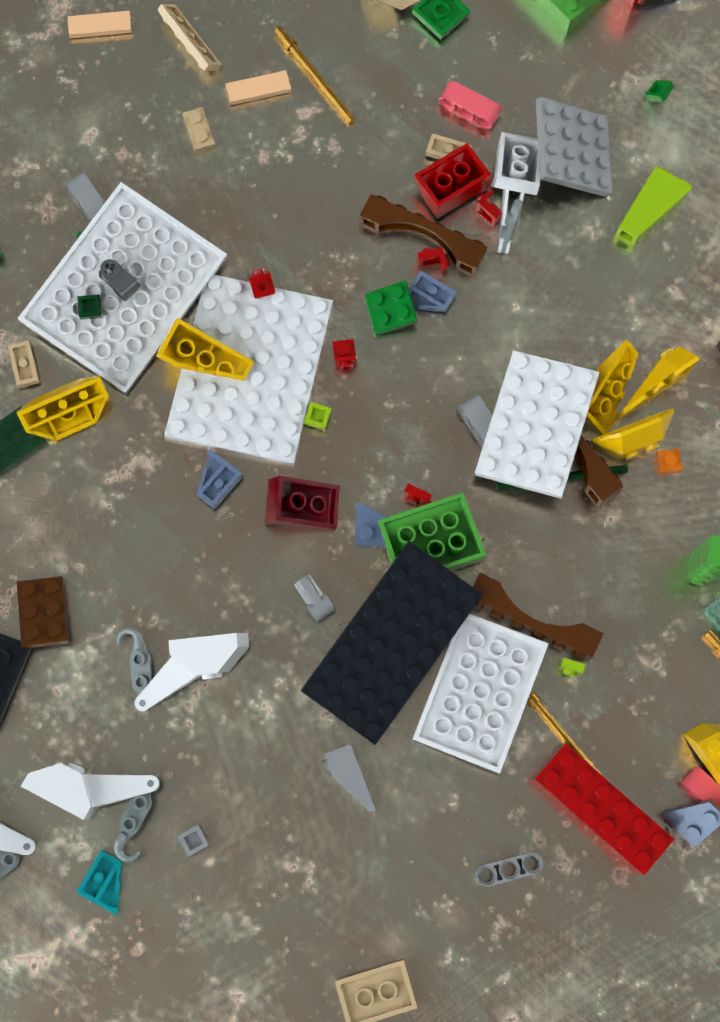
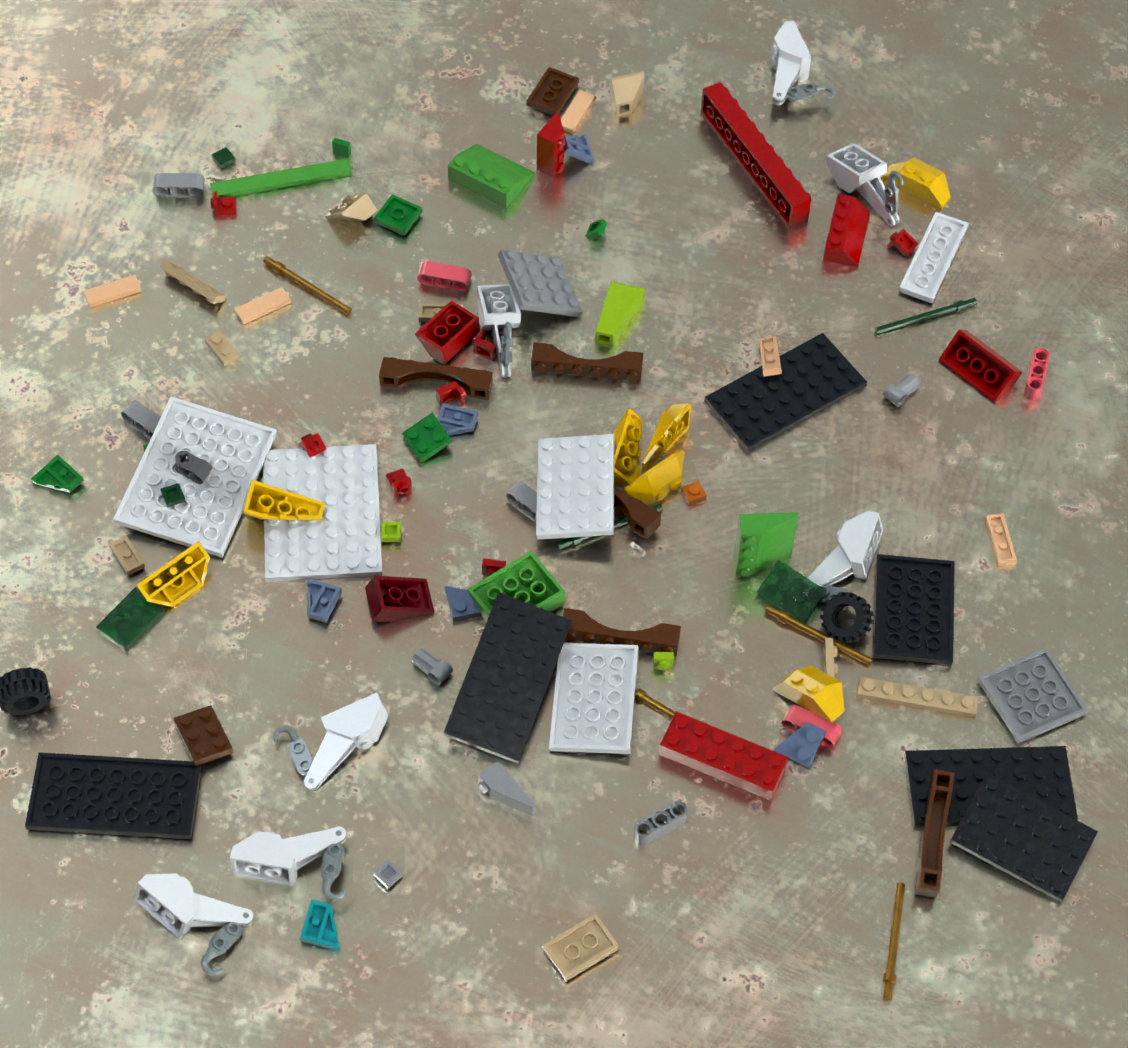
camera: 15 degrees left, 20 degrees down
none -> reddish brown arch [531,342,644,381]

